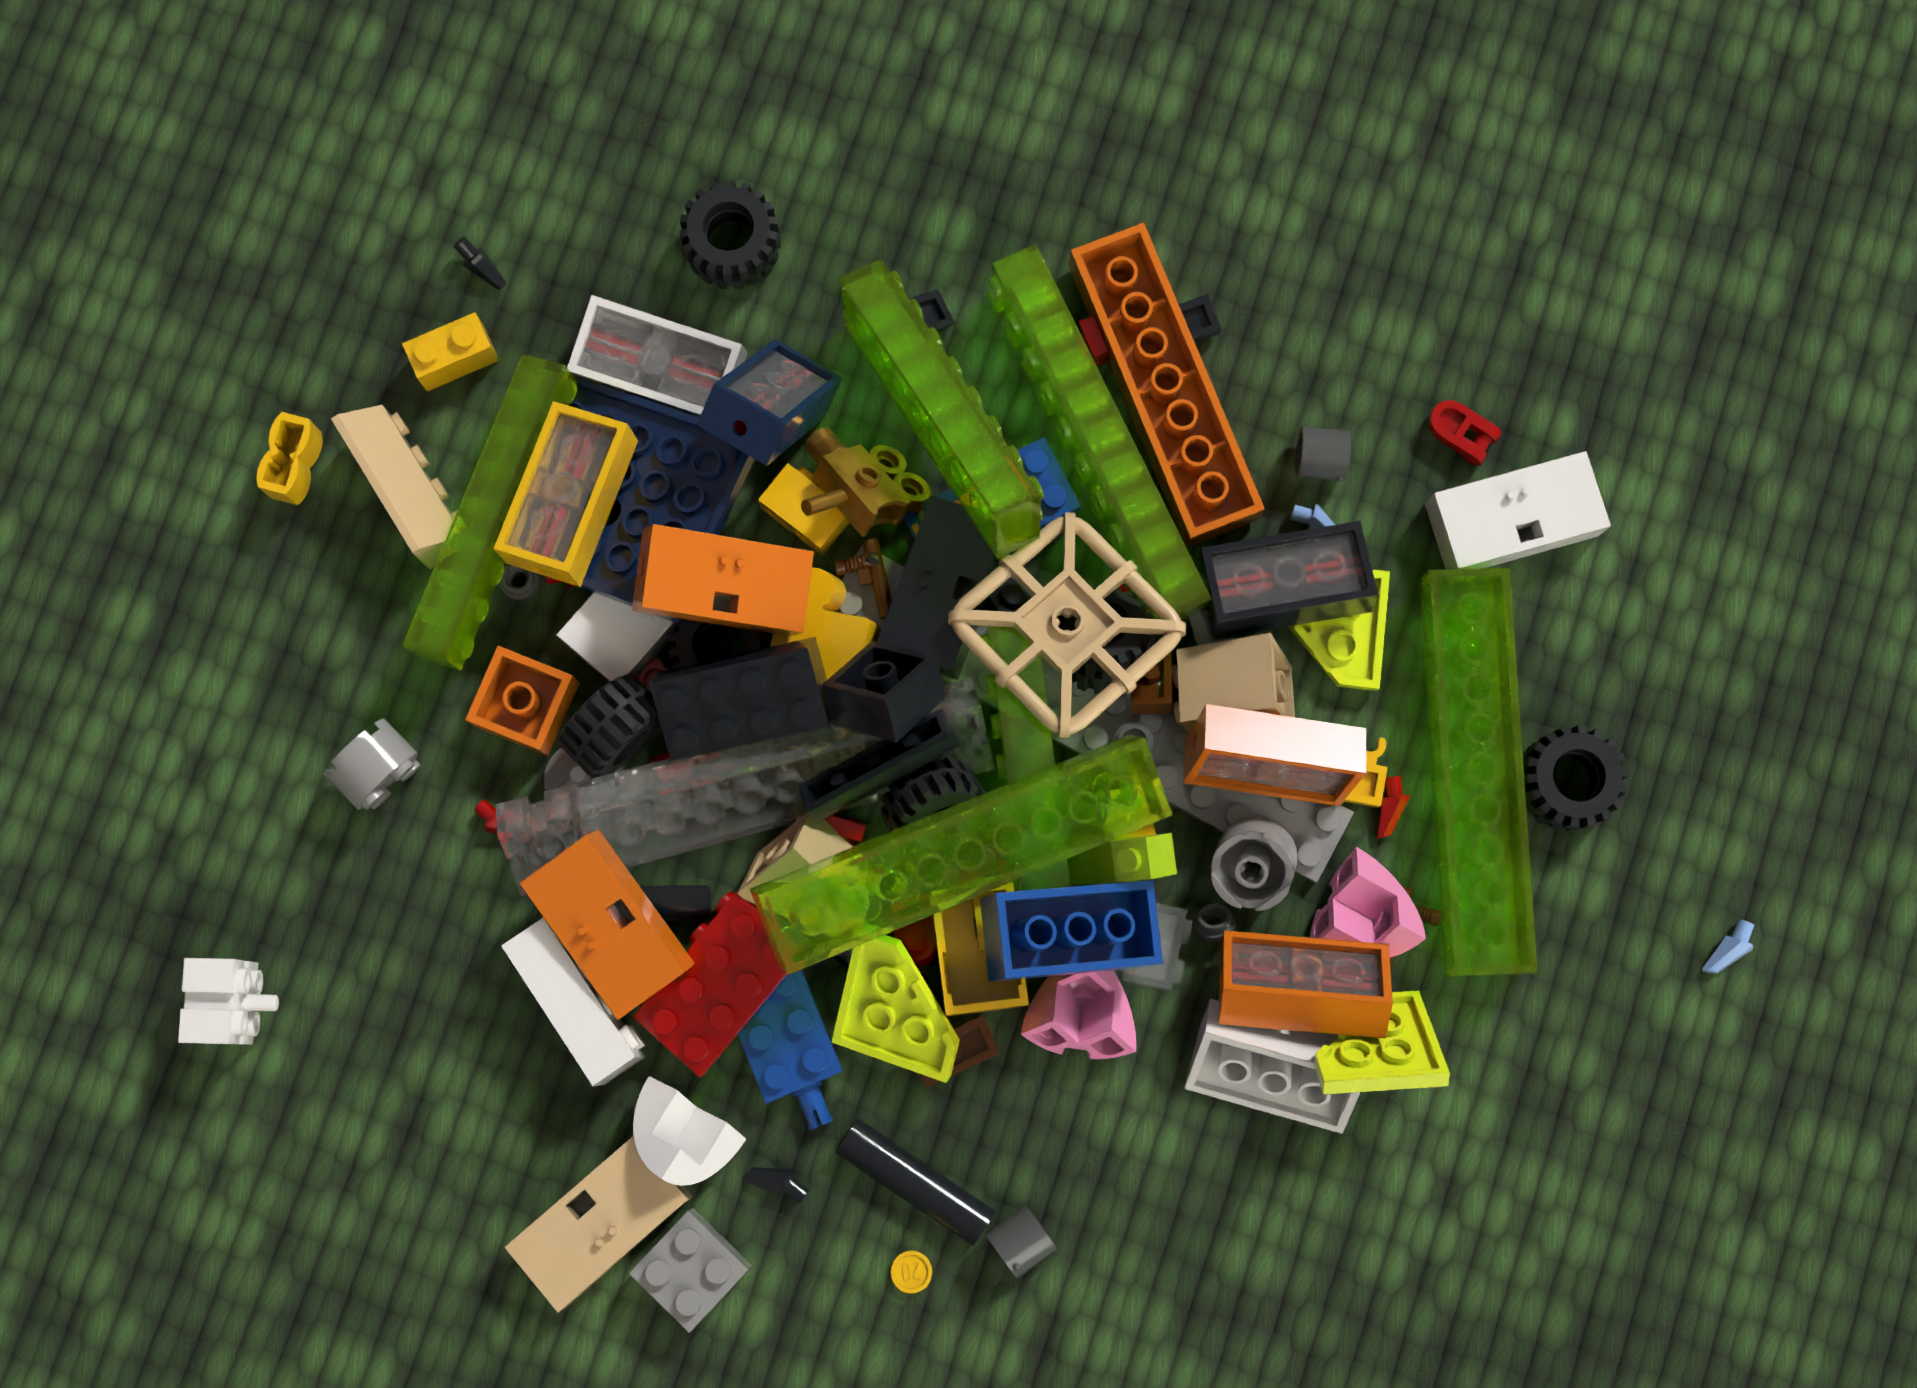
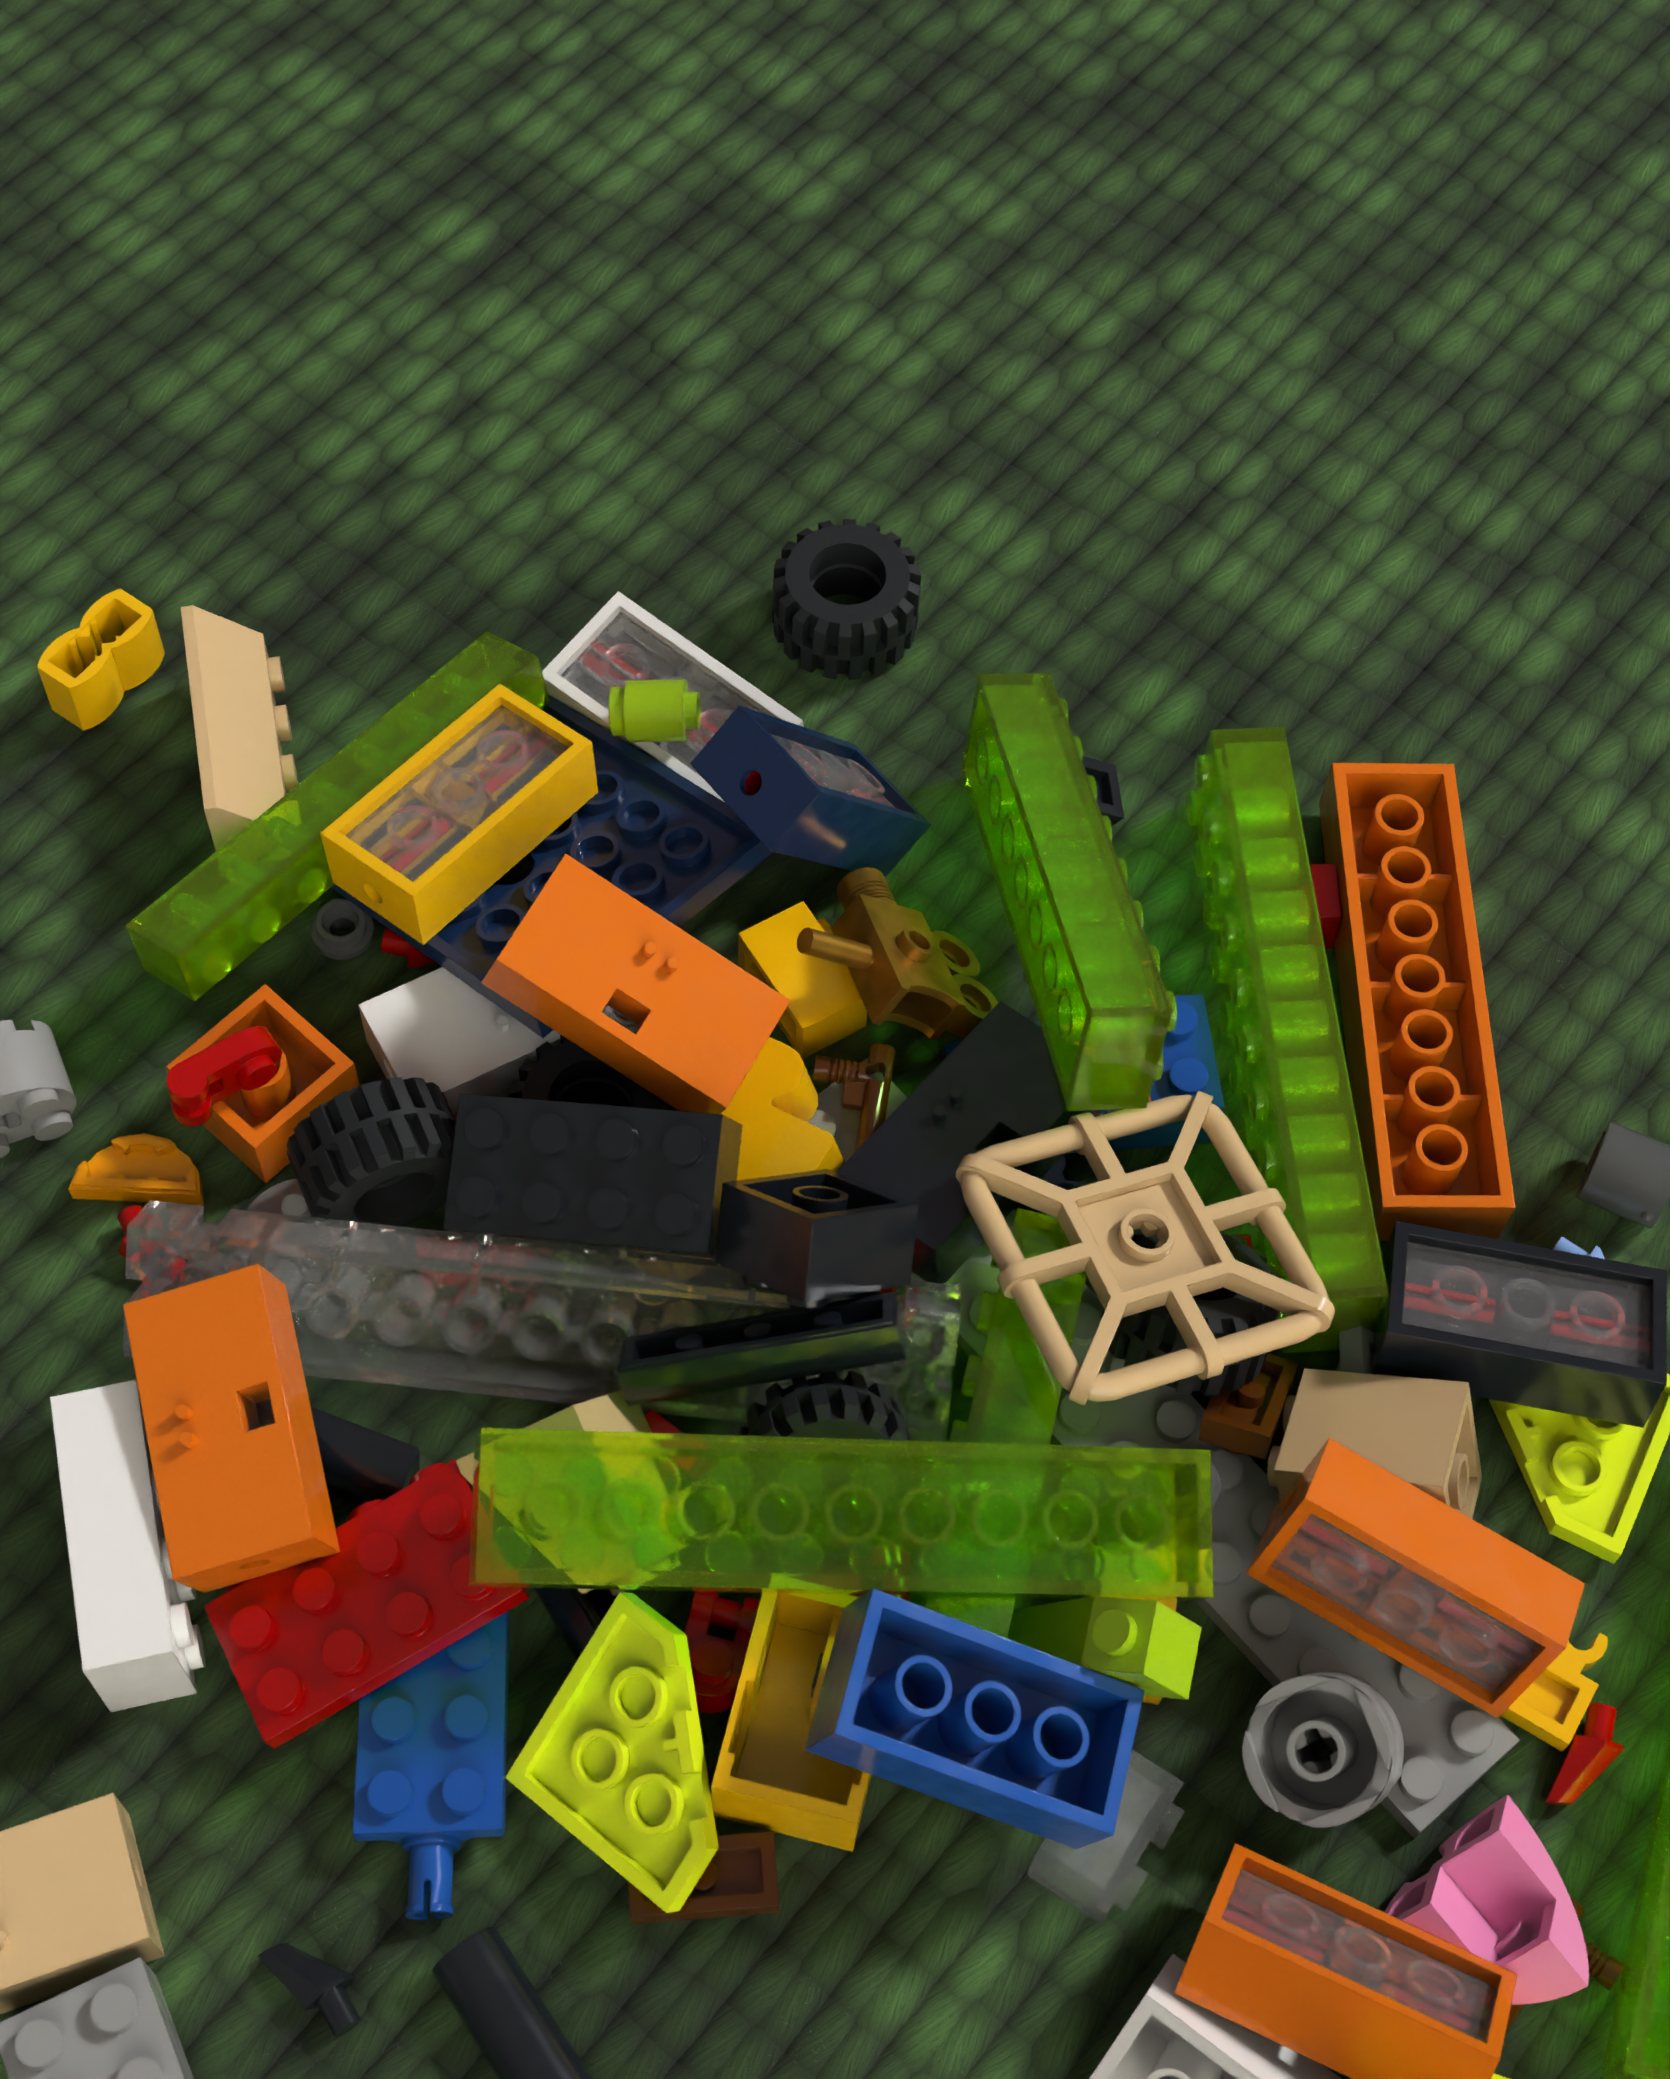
camera: 20 degrees right, 20 degrees down
yellow brick [402,312,499,392] -> none
black bar [453,236,506,290] -> none
white brick [633,1076,746,1186] -> none
bright pink brick [1021,970,1136,1059] -> none
black plate [1179,294,1222,343] -> none
dark grey plate [1195,903,1236,942] -> none
none -> light orange tile [68,1133,204,1205]
none -> red plate [166,1026,282,1127]
none -> lime brick [609,679,701,742]

